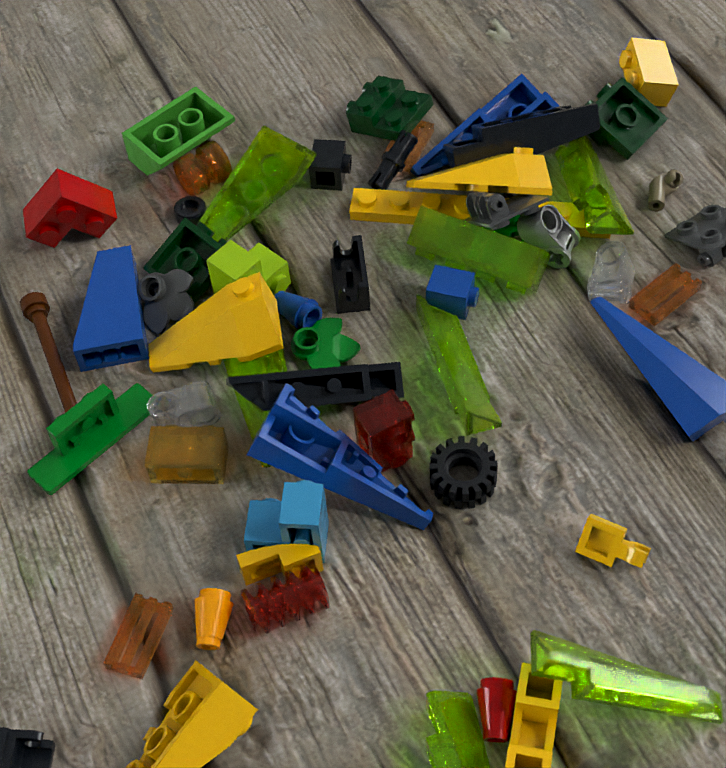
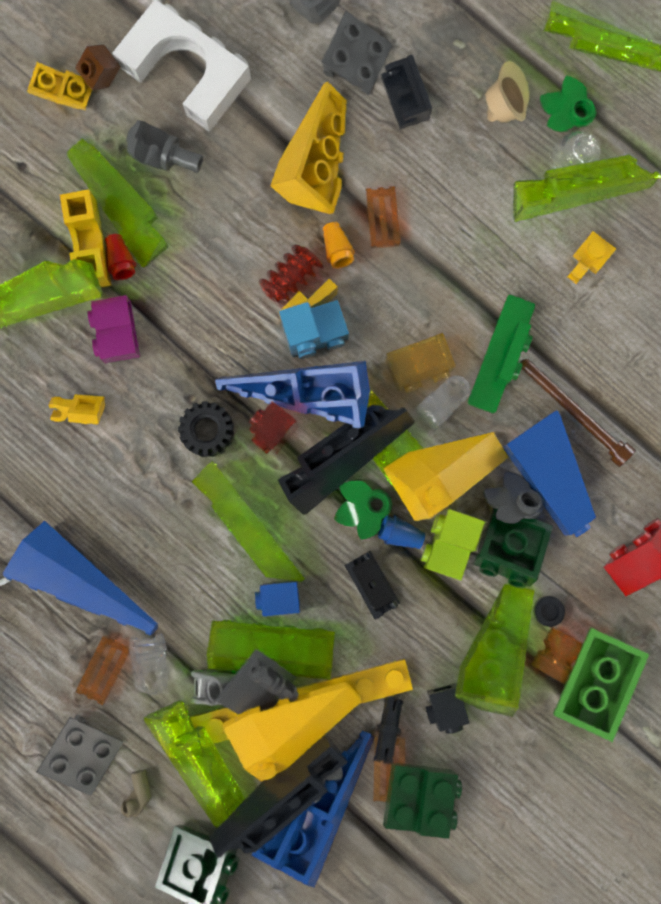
camera: 155 degrees right, 30 degrees up
none -> magenta brick [87,295,140,364]

